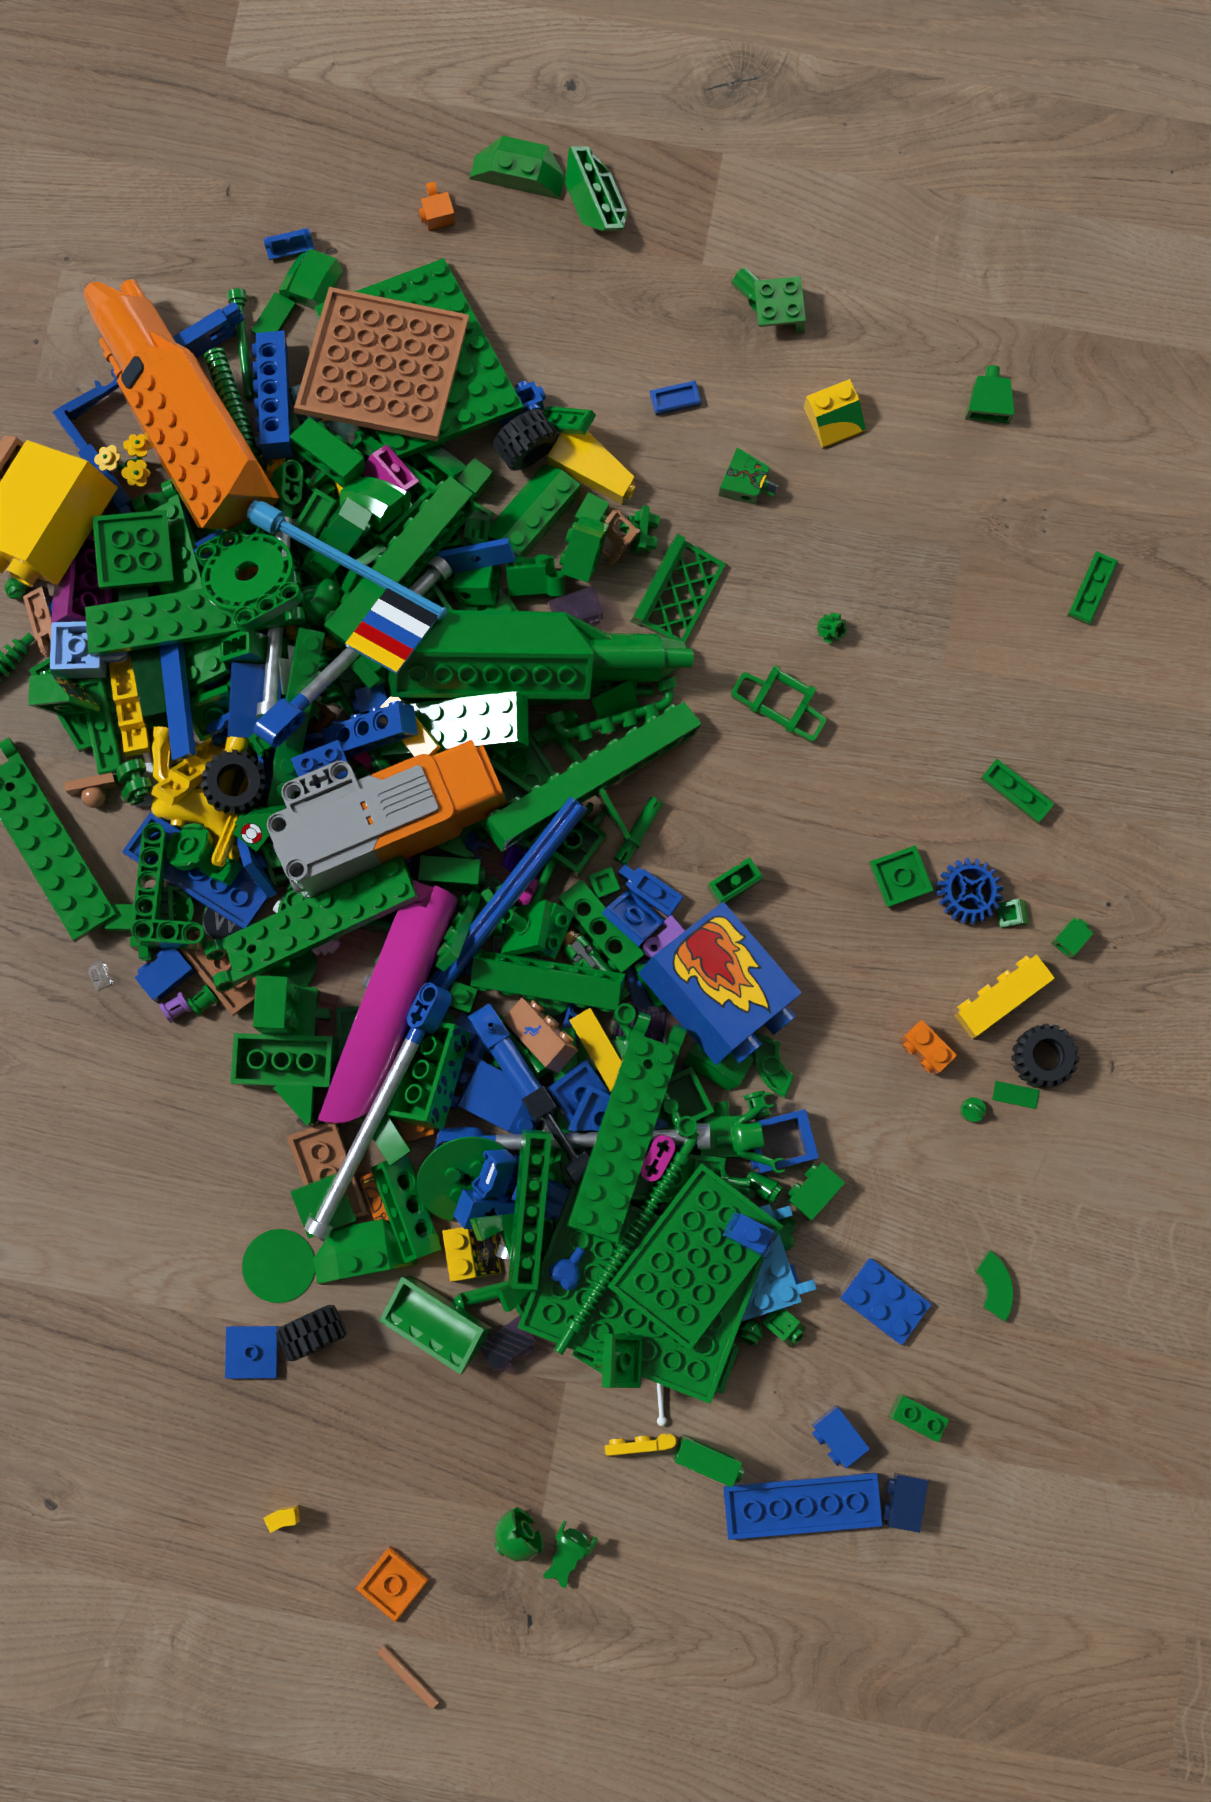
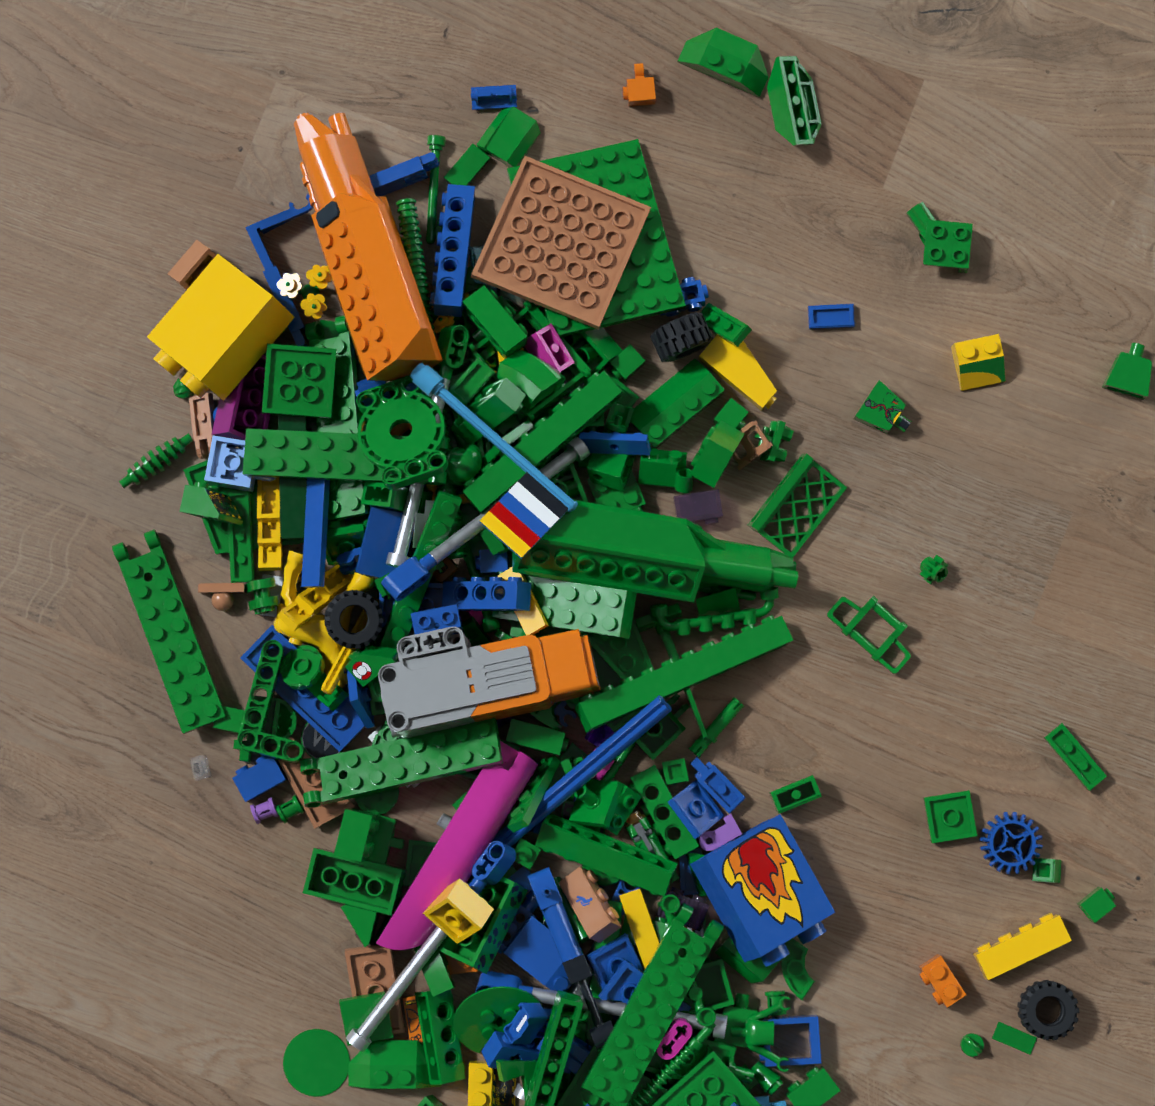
camera: 20 degrees right, 5 degrees up
none -> yellow slope [423,878,494,944]

